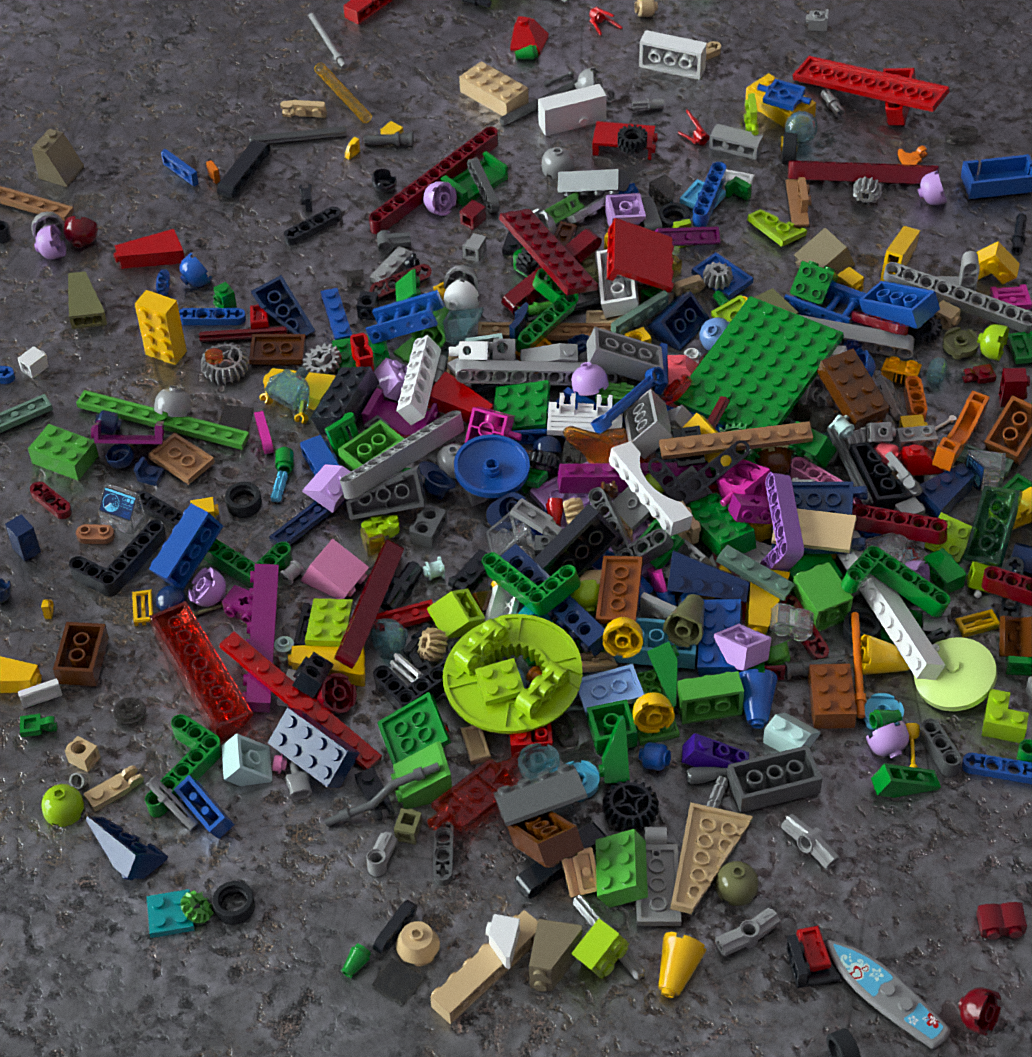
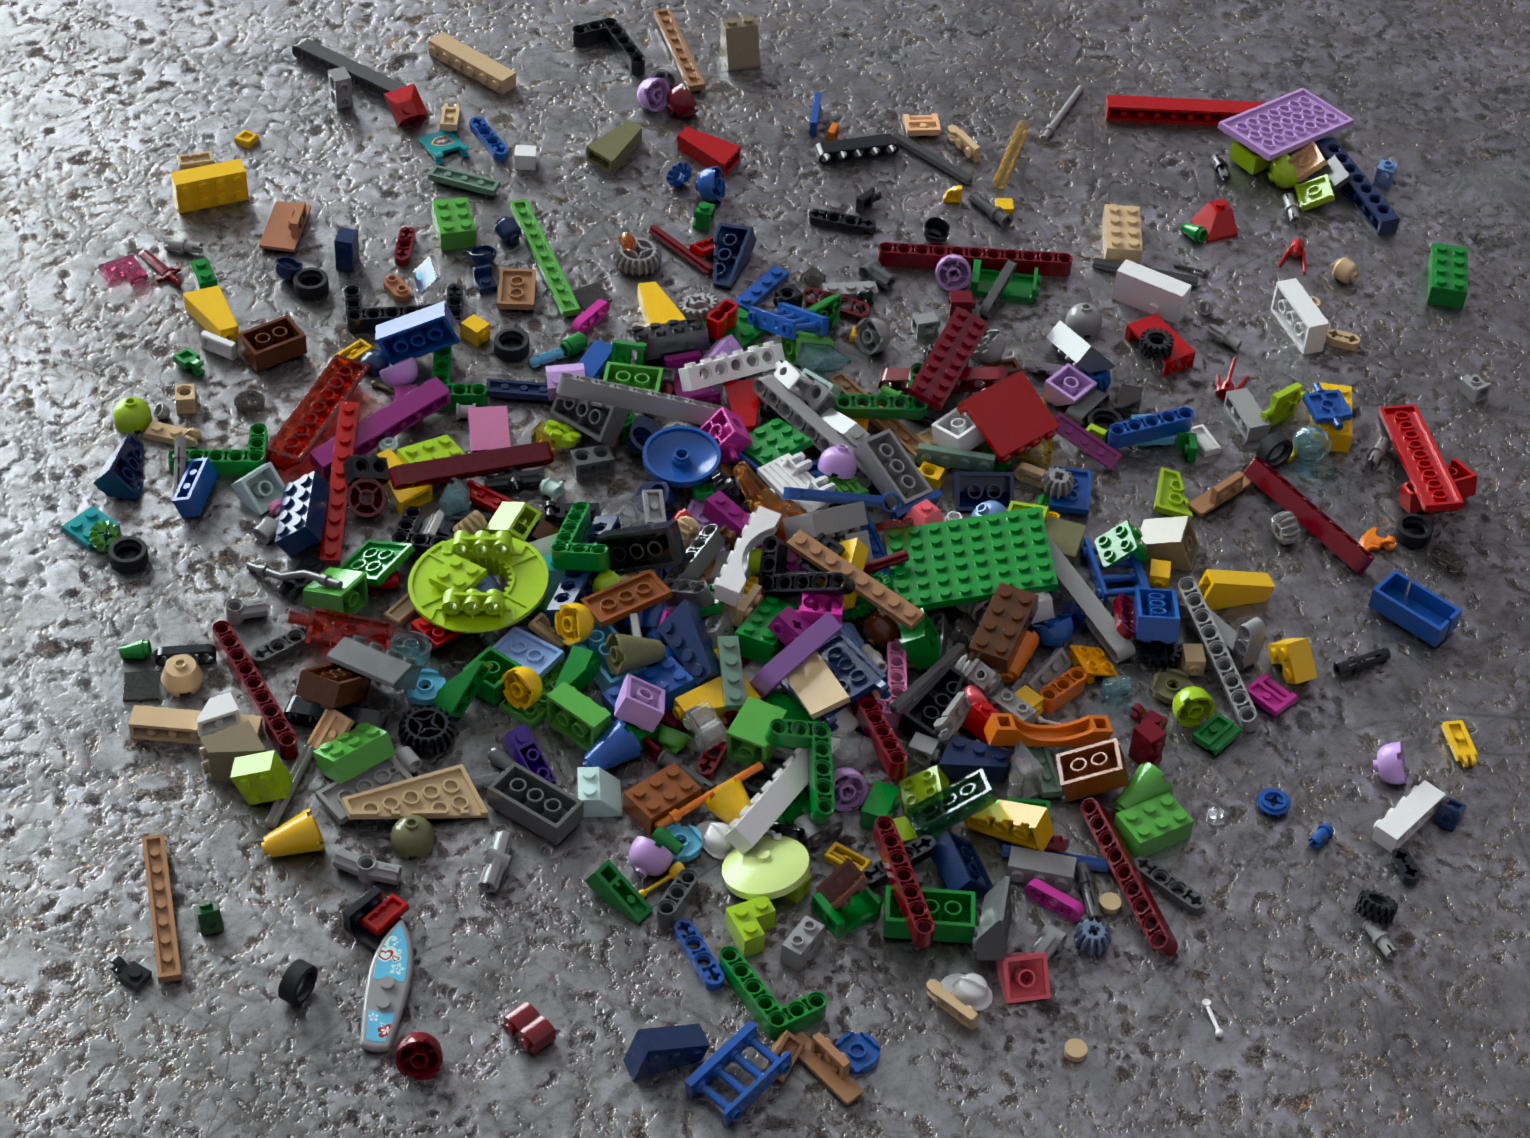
camera: 45 degrees right, 5 degrees down
yellow tile [41,599,54,619] -> none
magenta panel [91,420,164,444] -> none
yellow brick [134,290,187,365] -> none
light grey cylinder [154,385,191,417] -> none
blue beam [179,308,246,325] -> none
reddish brown plate [249,334,306,365] -> none
clear light blue torso [259,367,310,424] -> none
olive brick [394,808,423,845] -> none
white cylinder [444,280,479,316] -> none
dark blue slope [509,302,529,340] -> none
bright green plate [543,192,584,223] -> none
light grey cylinder [575,67,603,89] -> none
blue head [639,742,671,771] -> none
light aqua brick [829,414,855,438] -> none
lavender cylinder [918,171,947,206] -> none
none -> dark red beam [212,620,299,760]
none -> black tyre [293,267,329,300]
none -> white piece [696,821,735,859]
none -> light nougat plate [903,113,941,136]
none -> black tyre [1394,513,1434,549]

